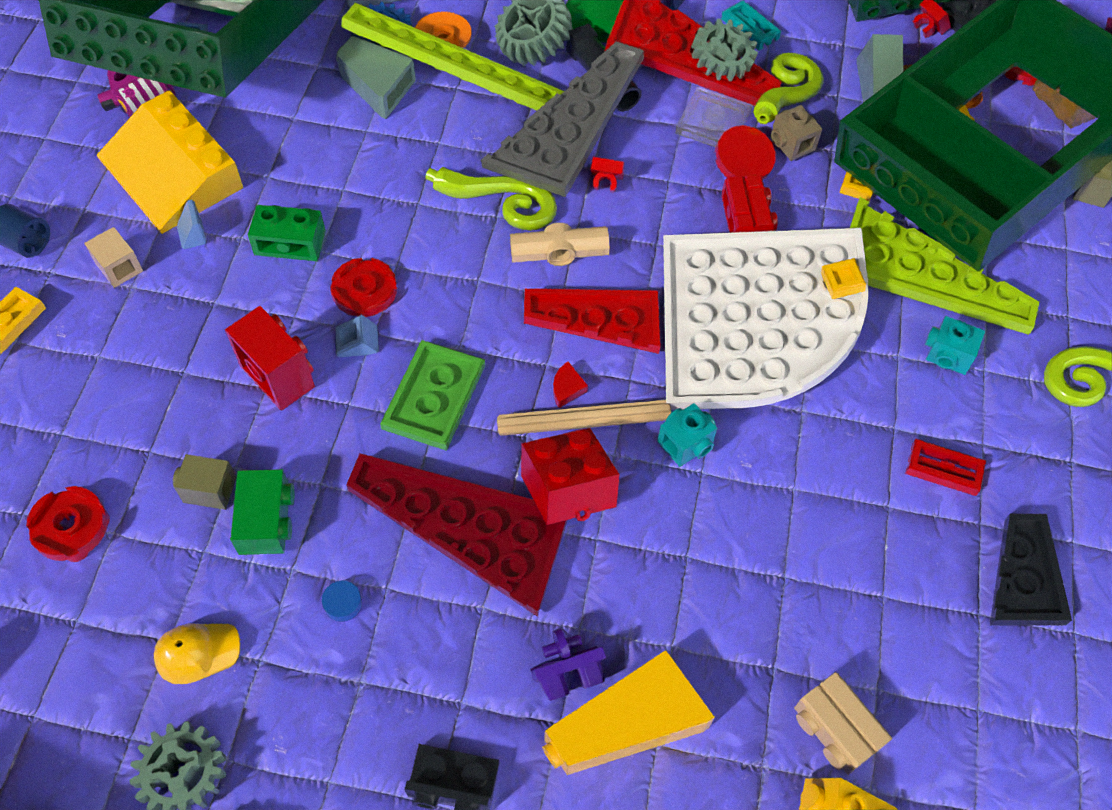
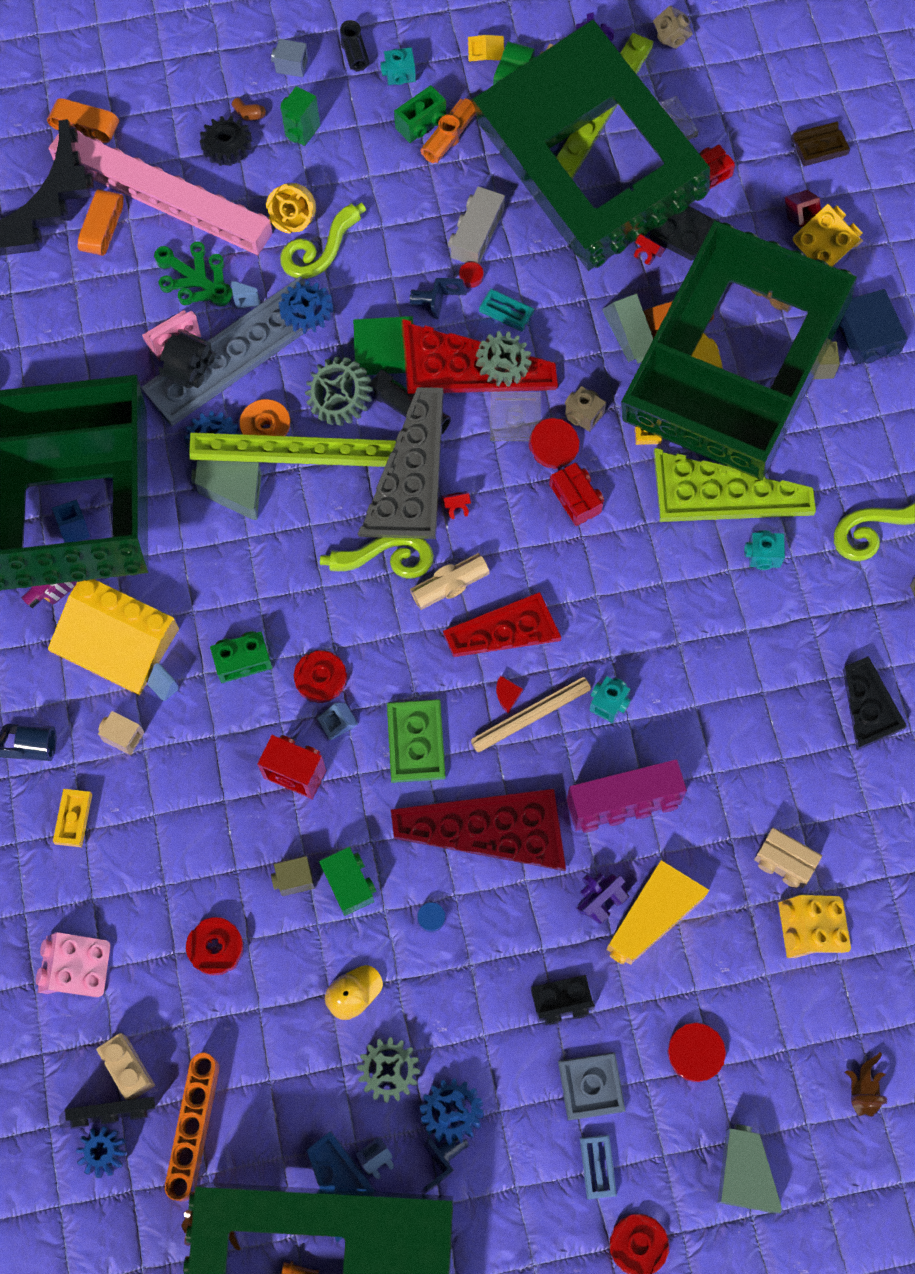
camera: 20 degrees left, 10 degrees up
red brick [521,428,620,525] -> none
white plate [663,228,869,410] -> none
lime plant [753,53,824,124] -> none
yellow tile [821,258,866,299] -> none
red tile [905,439,986,496] -> none
none -> magenta brick [567,759,687,833]

